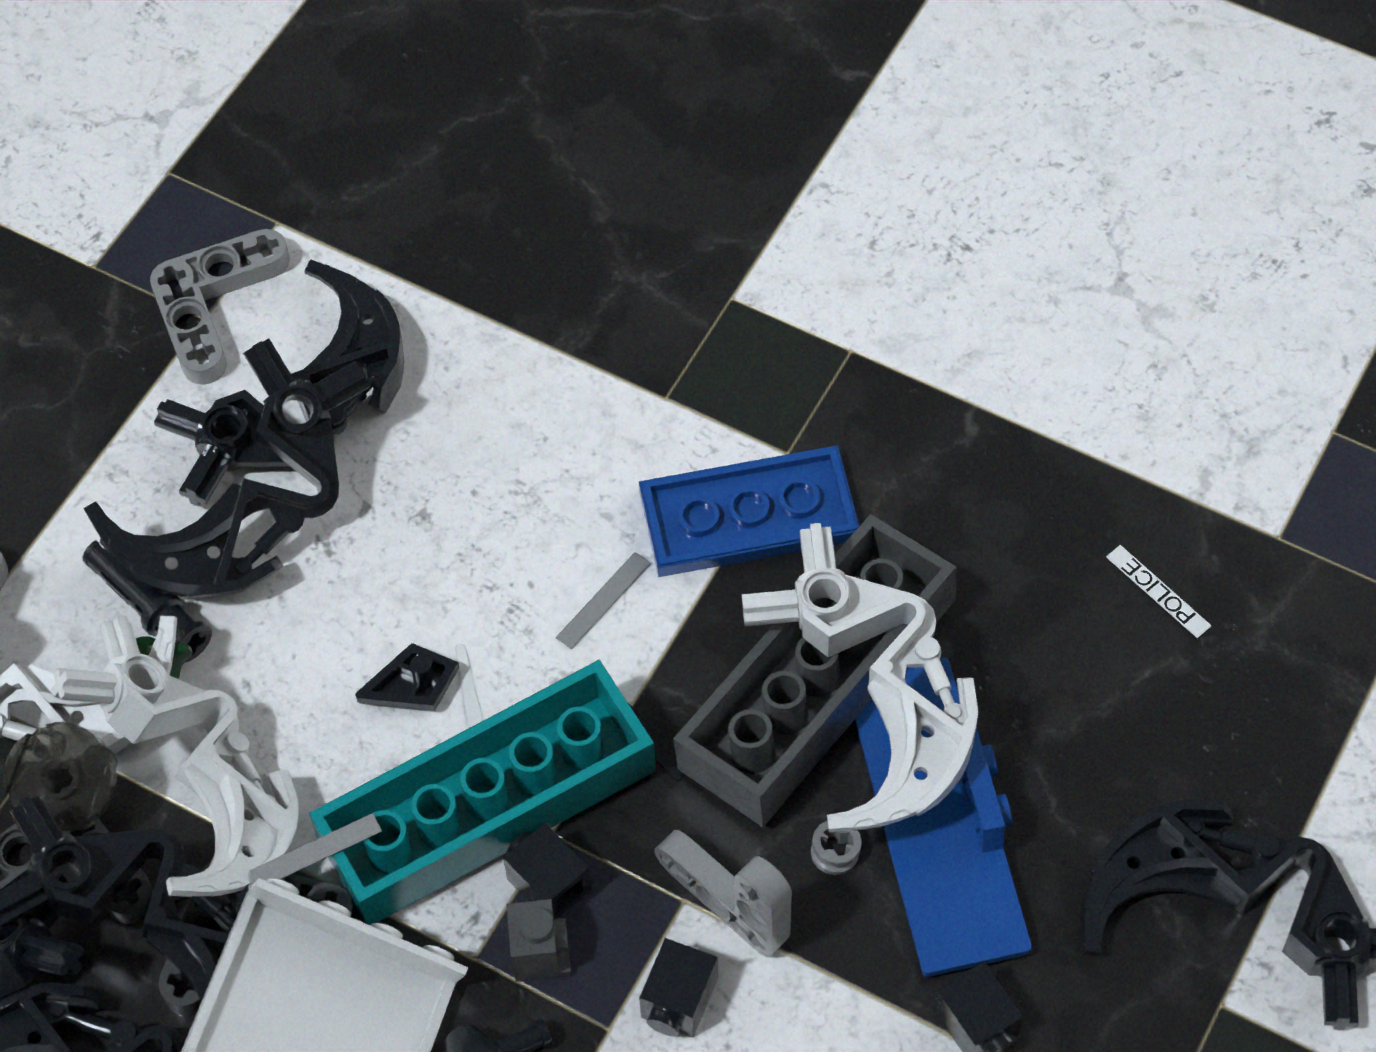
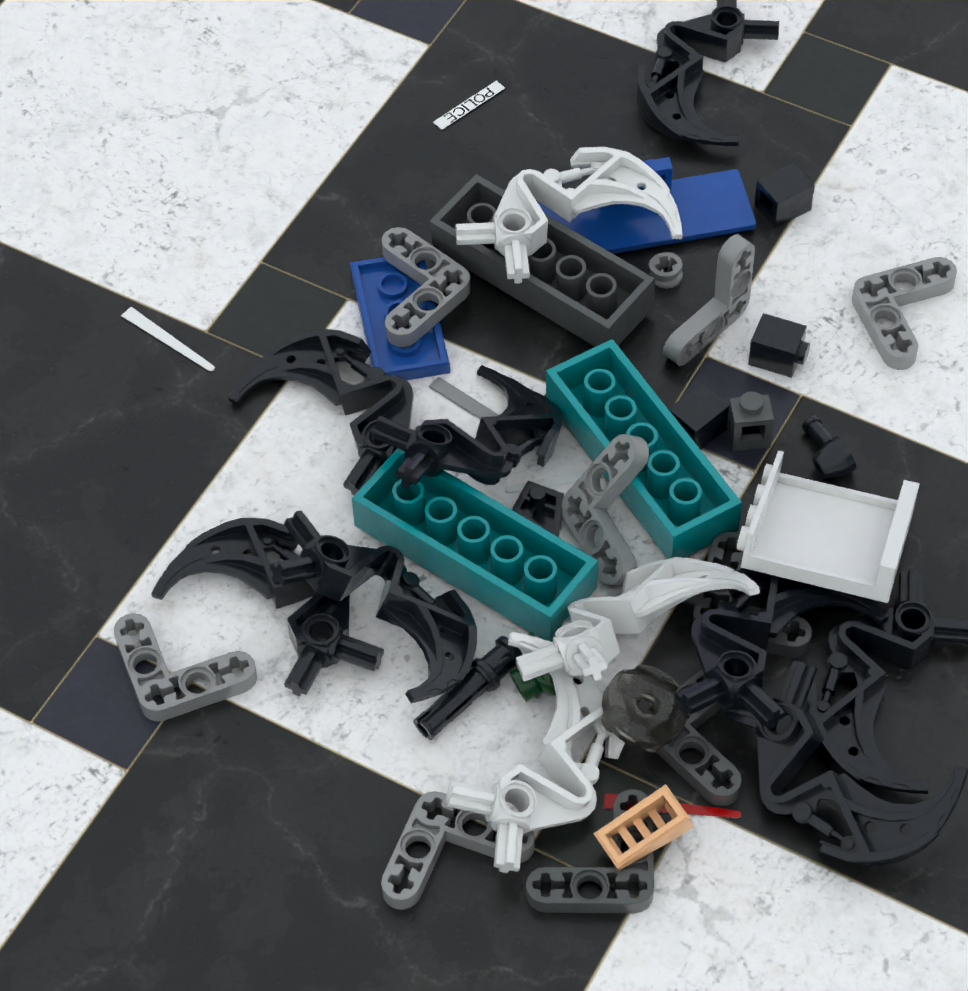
camera: 90 degrees left, 5 degrees down
light grey sticker [249,813,382,882] -> none
none -> white sticker [121,307,215,371]
none -> black piece [228,329,414,495]
none -> teal brick [352,448,598,642]
none -> black piece [371,365,562,488]
none -> light grey beam [381,227,471,347]
none -> light grey beam [561,434,649,587]

